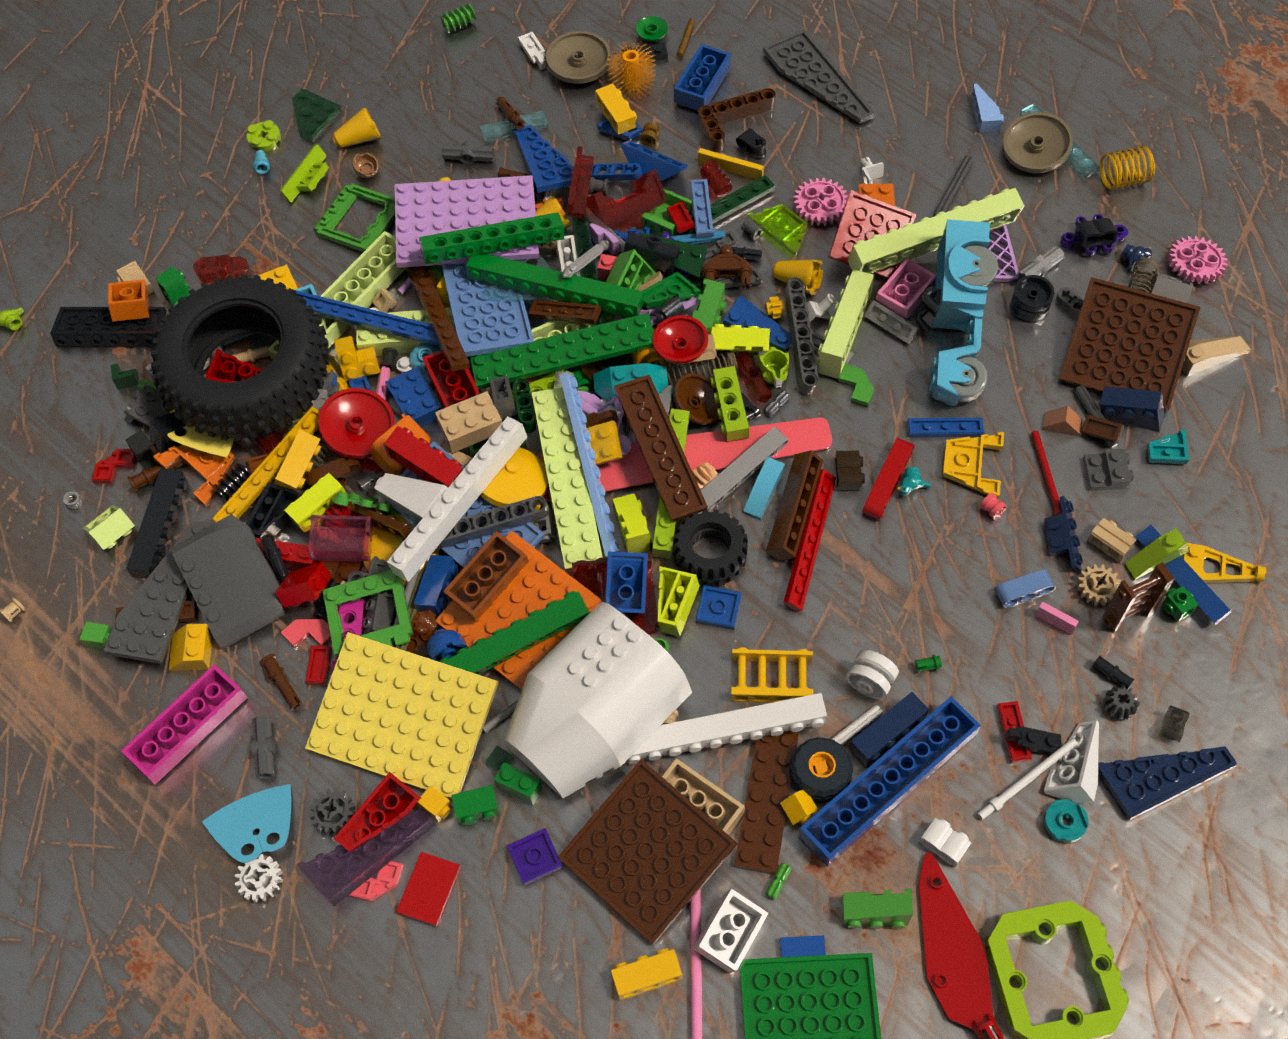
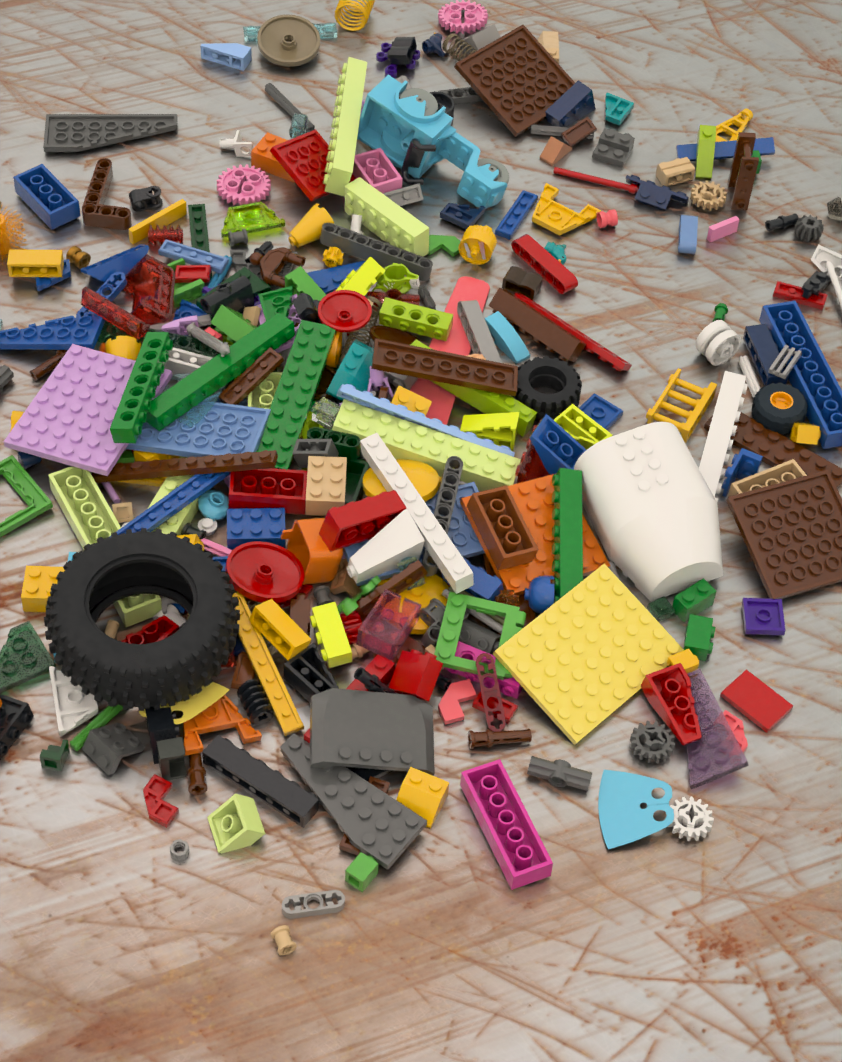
camera: 70 degrees left, 10 degrees down
none -> light grey beam [282,890,345,919]
none -> clear light blue brick [289,113,308,139]
none -> dark blue wing [440,203,485,229]
none -> yellow piece [458,225,497,265]
none -> dark red beam [476,653,506,732]
none -> blue bracket [721,448,763,497]
none -> light grey tile [769,345,802,379]

